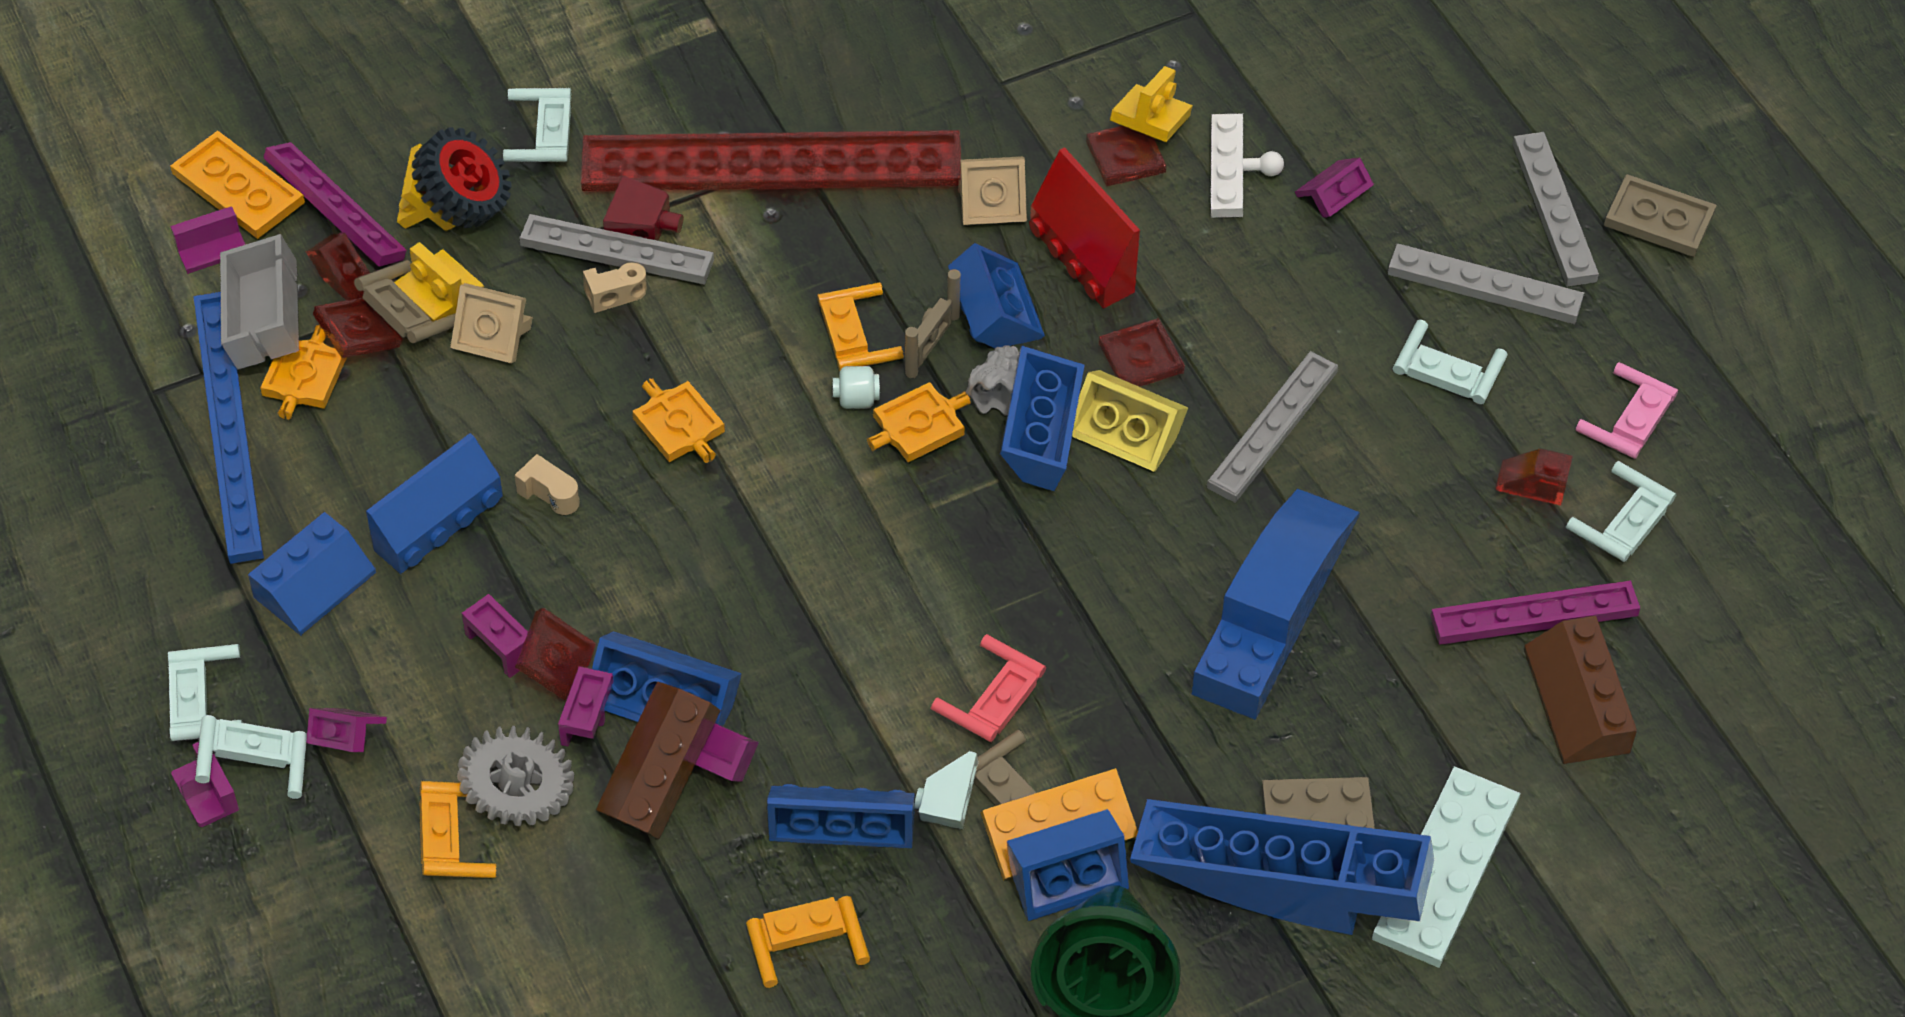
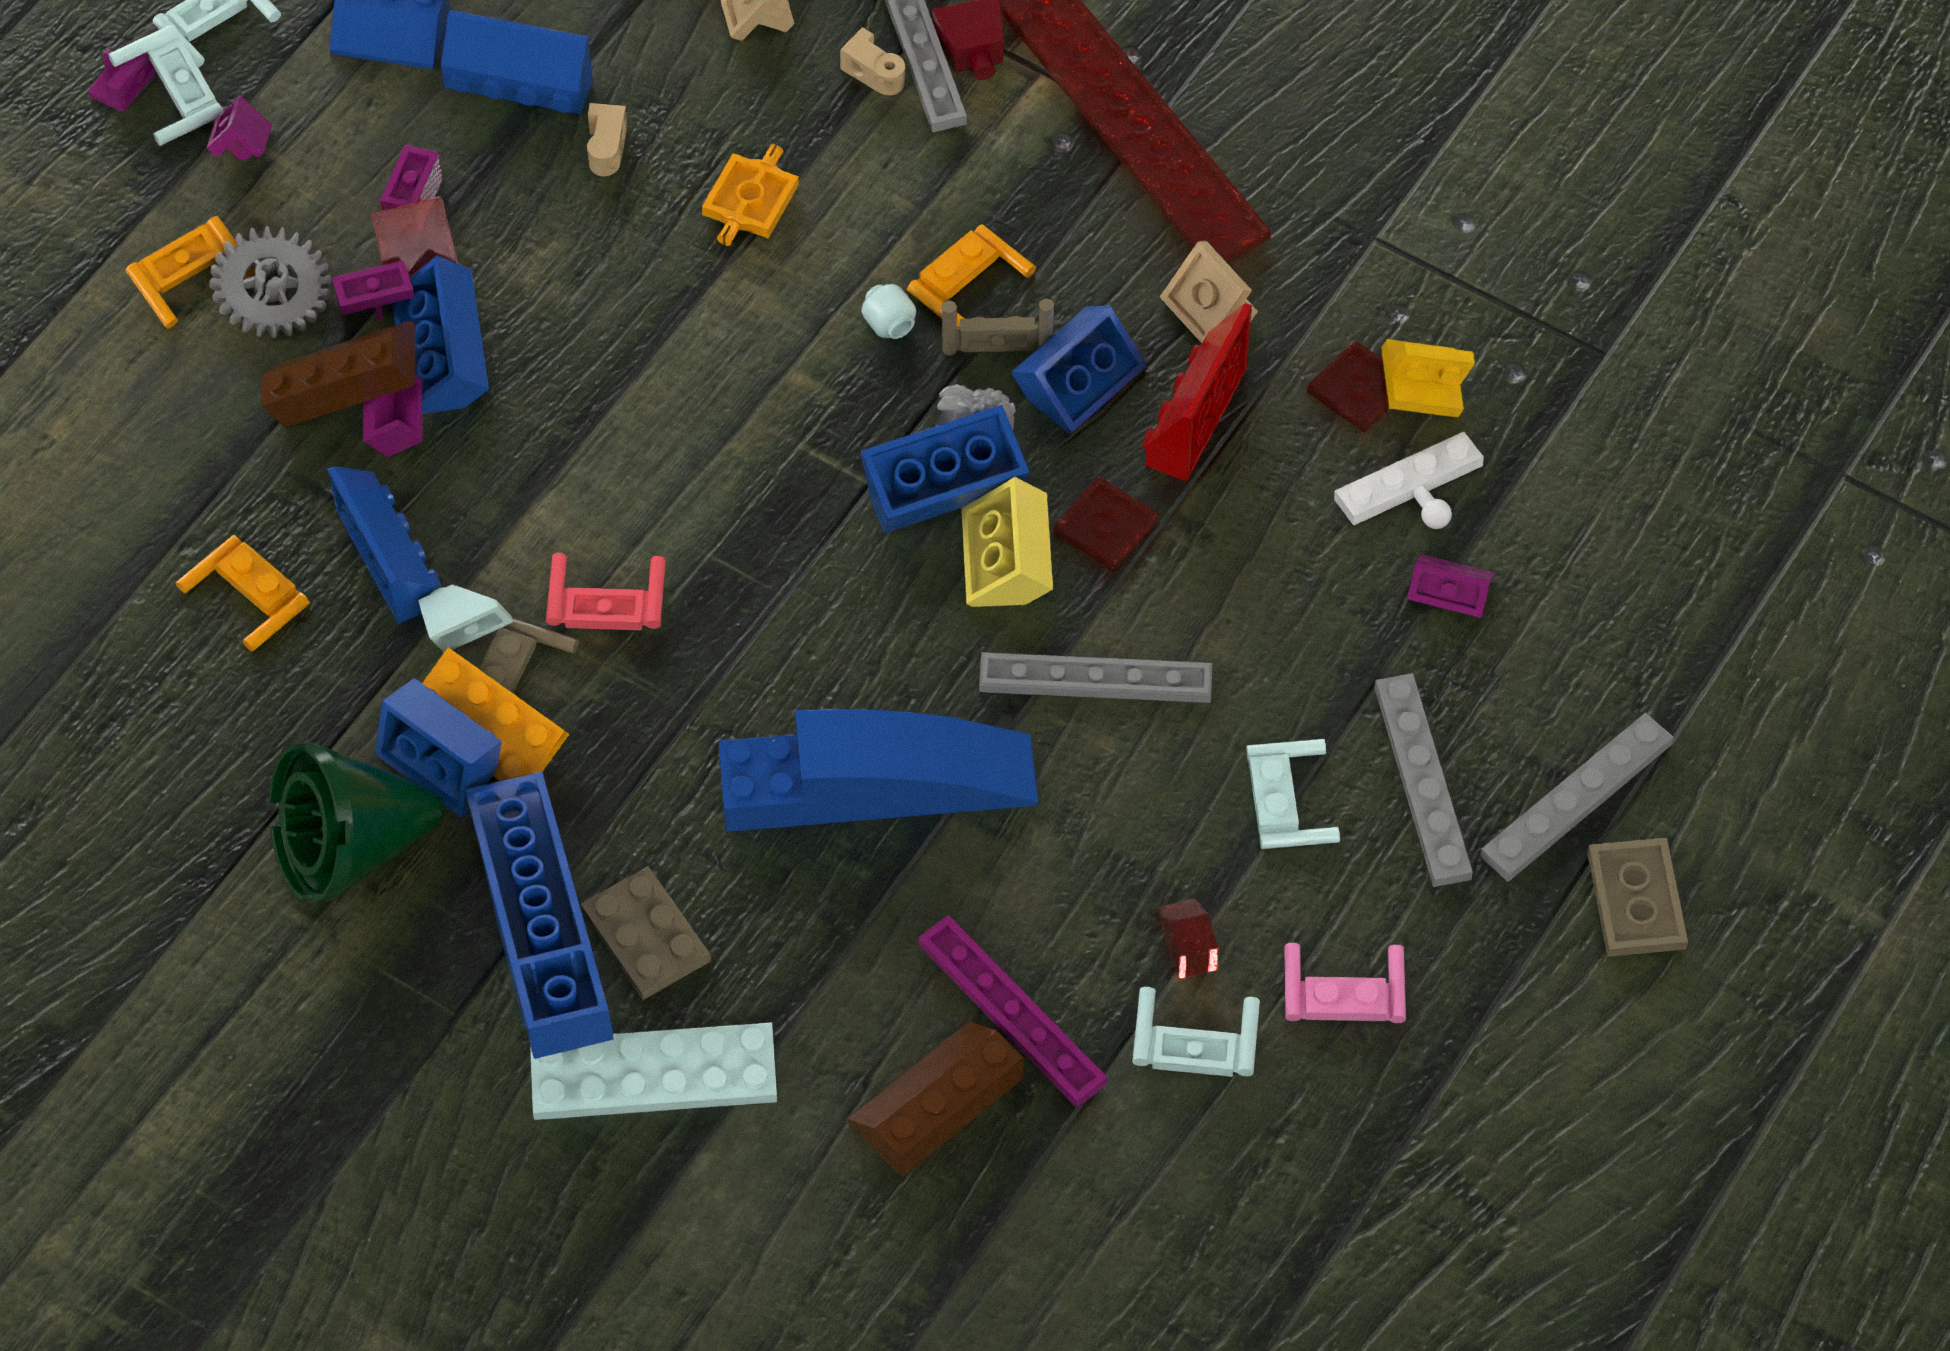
camera: 60 degrees right, 5 degrees up
light orange plate [867,382,971,462] -> none

